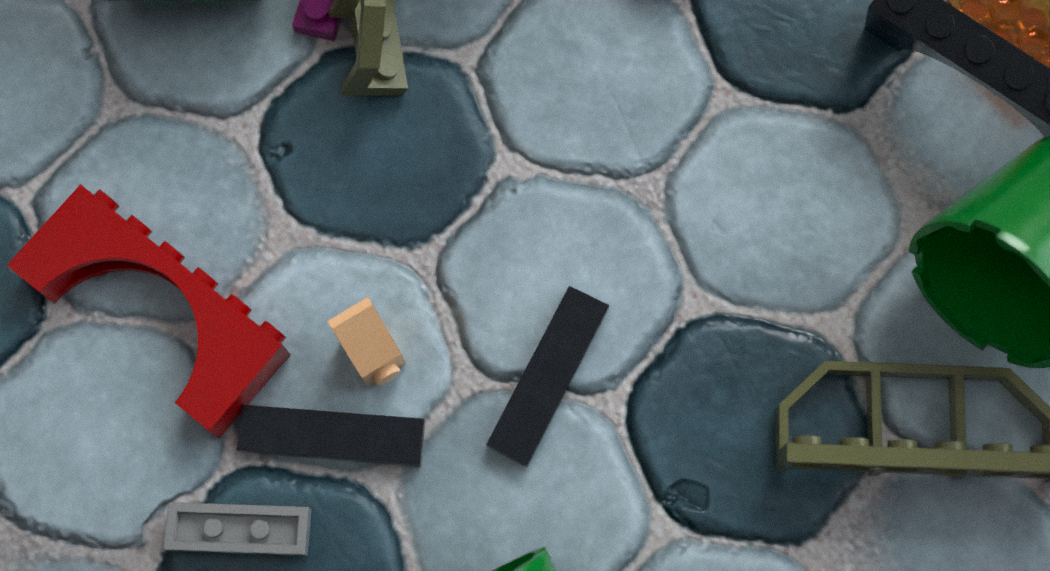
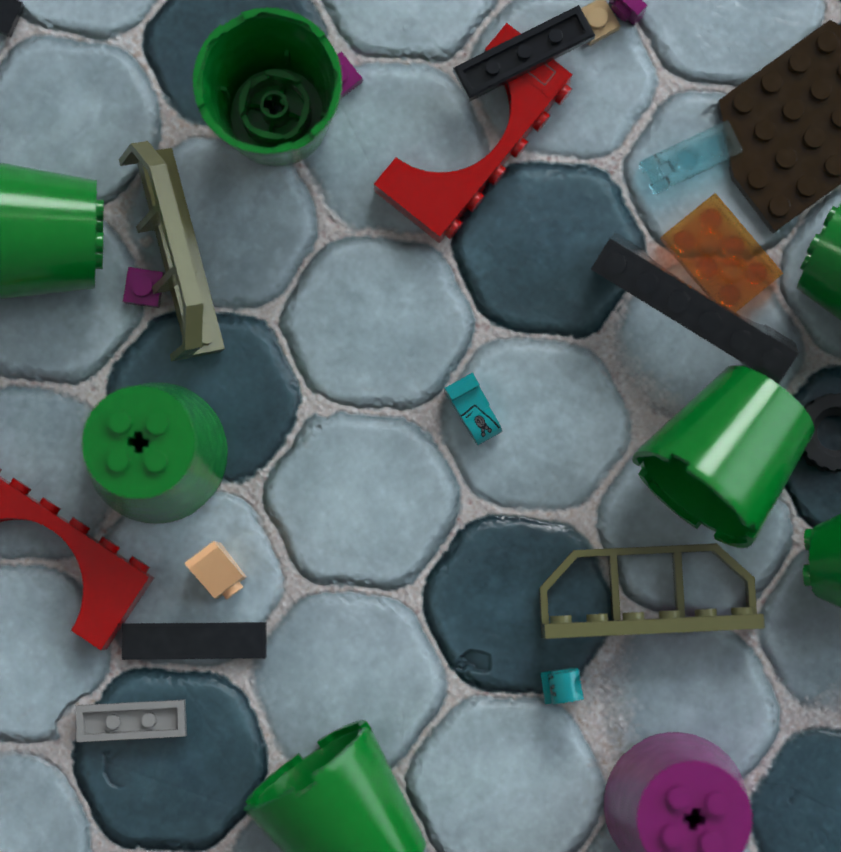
camera: 10 degrees left, 10 degrees up
black tile [486,286,609,468] -> none
none -> green cone [82,382,228,524]
none -> teal leg [444,372,503,445]
none -> teal leg [540,667,584,704]

